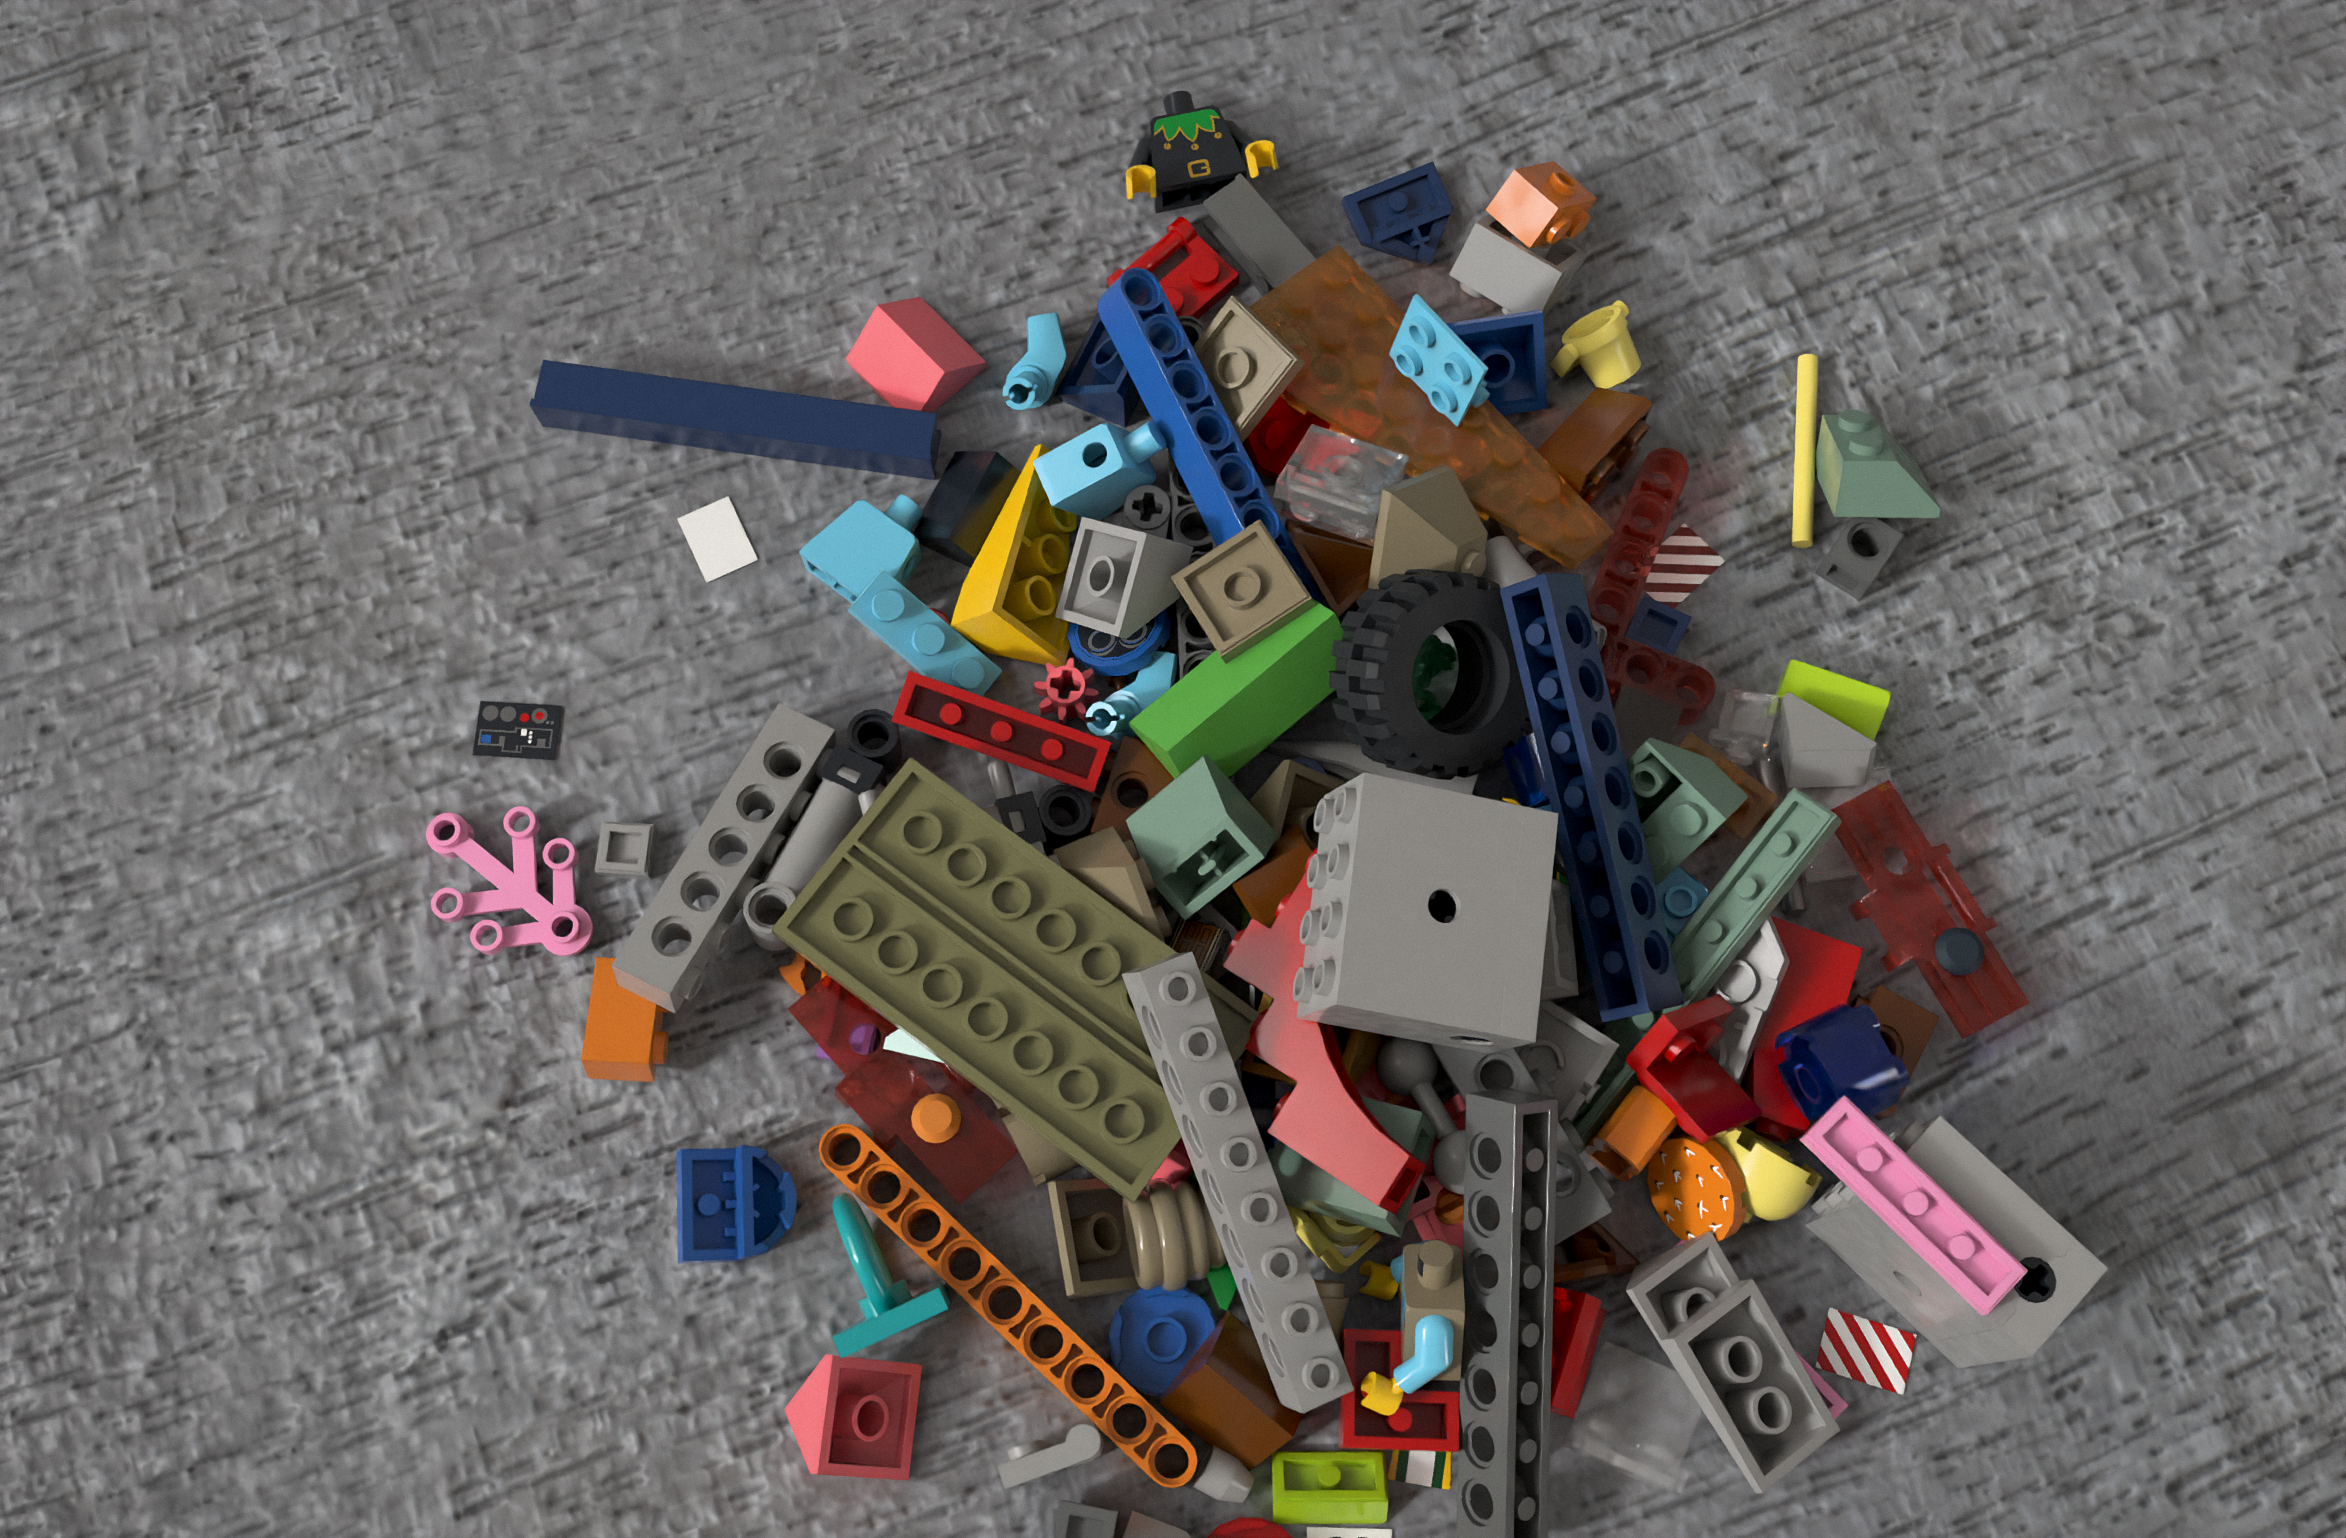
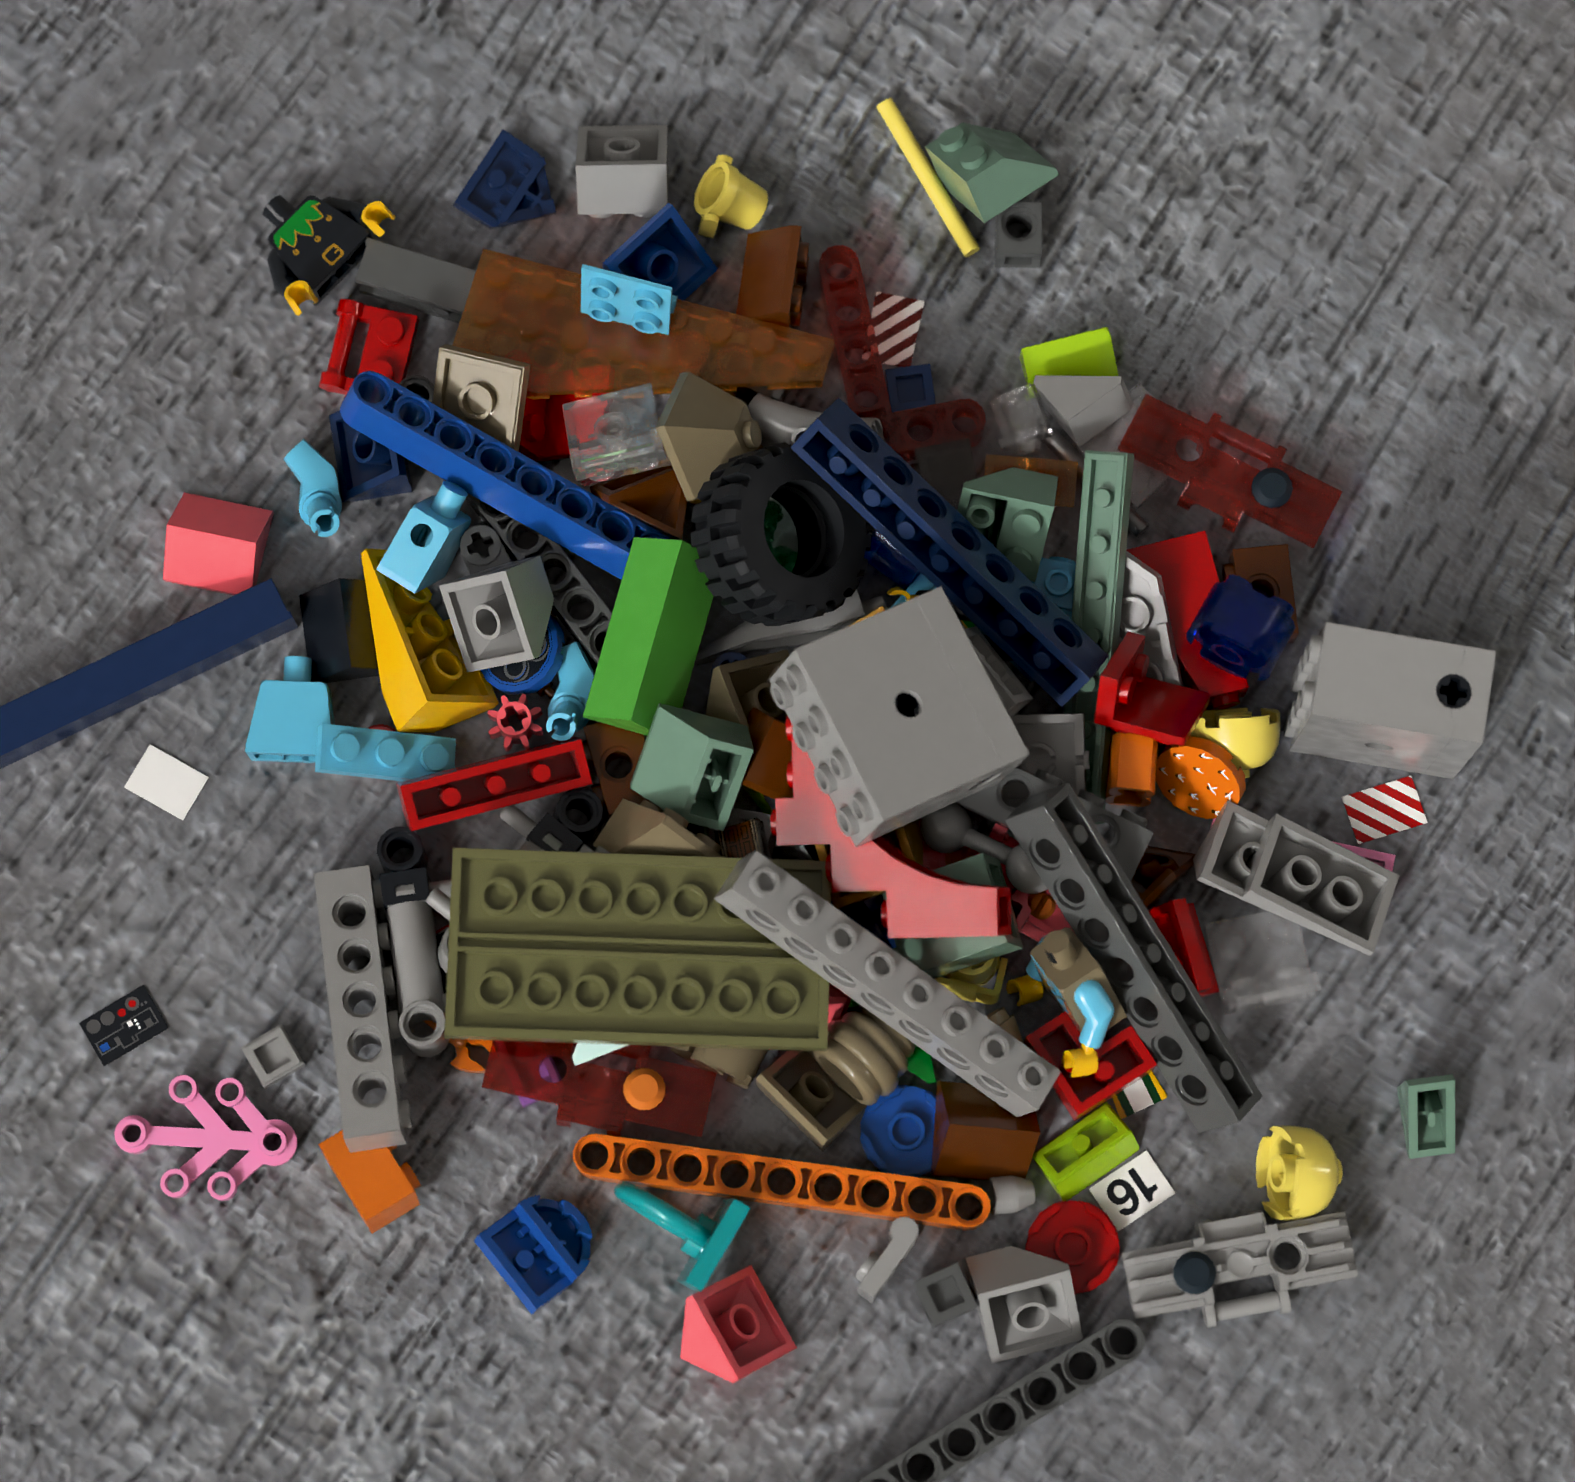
camera: 35 degrees left, 5 degrees up
dark tan plate [1171,519,1316,664] -> none
orange brick [1486,161,1597,249] -> none
bright pink tile [1800,1095,2028,1316] -> none

